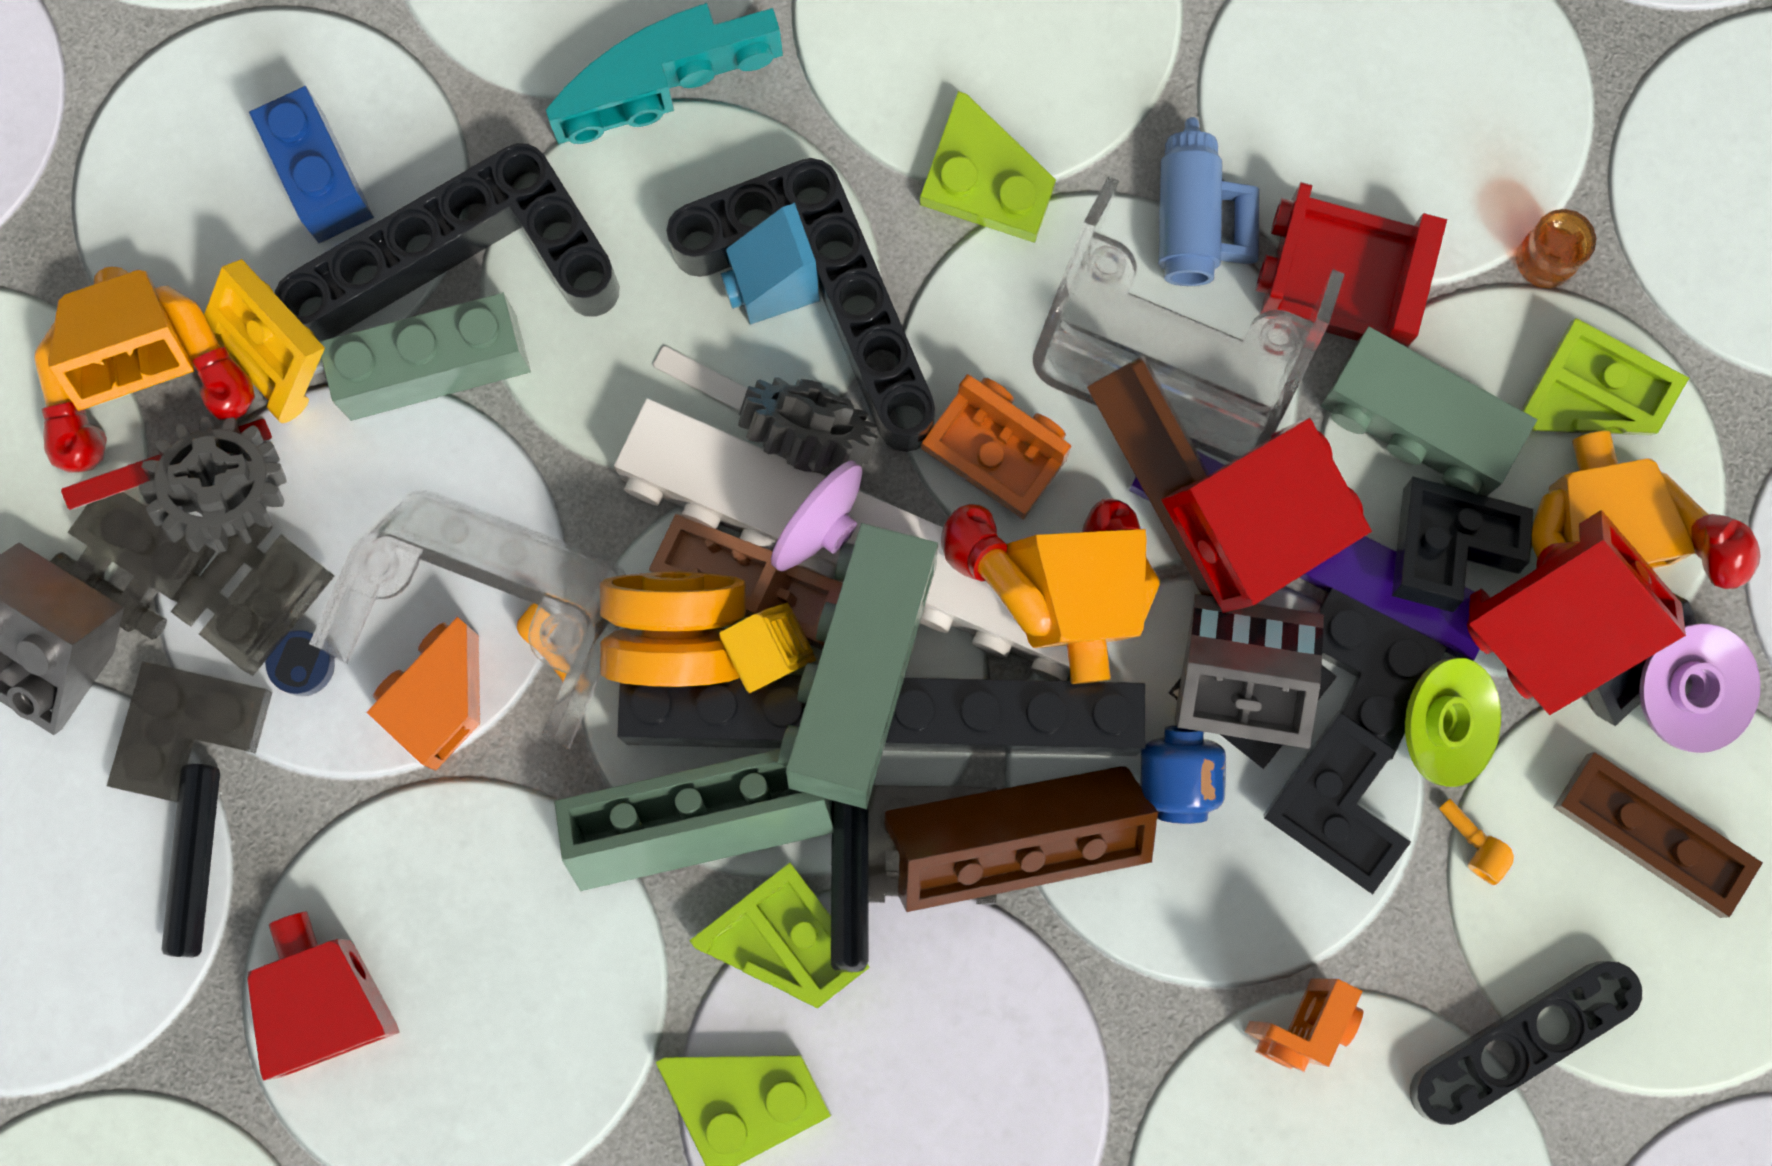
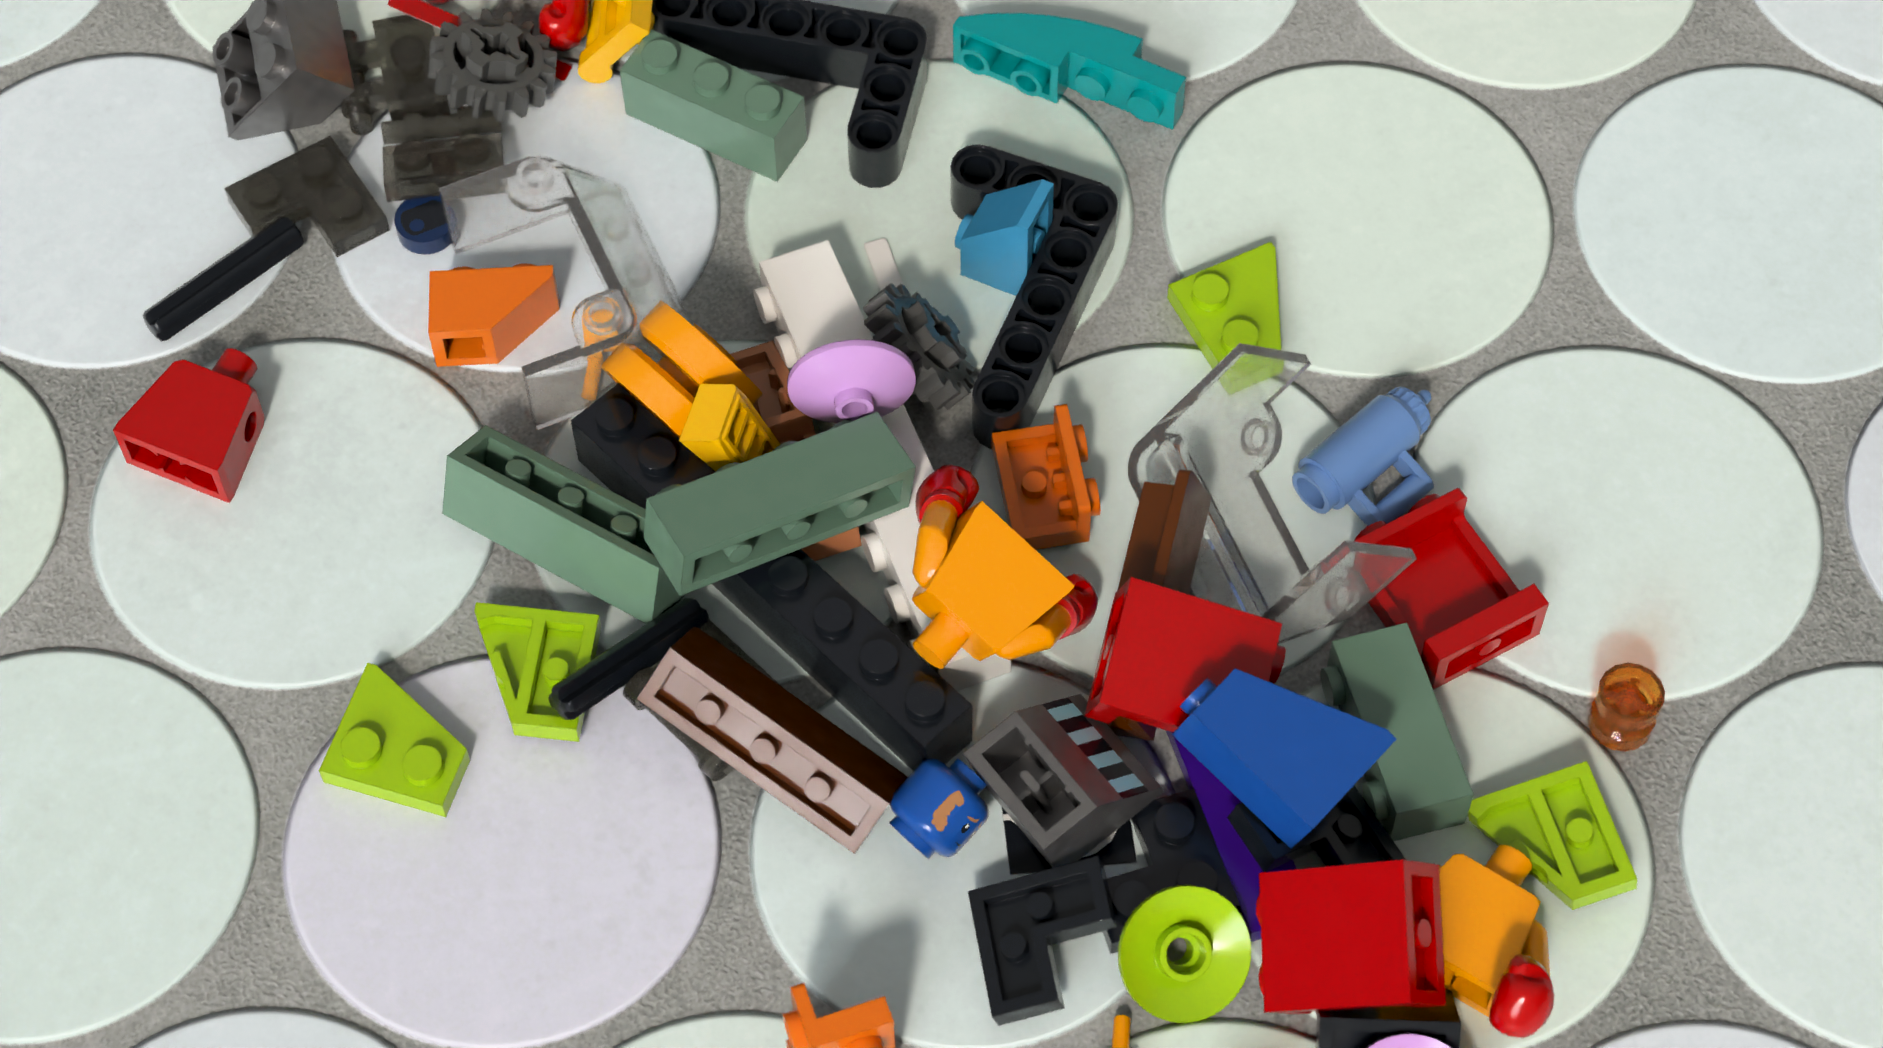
camera: 45 degrees right, 20 degrees down
none -> blue slope [1172,668,1397,849]

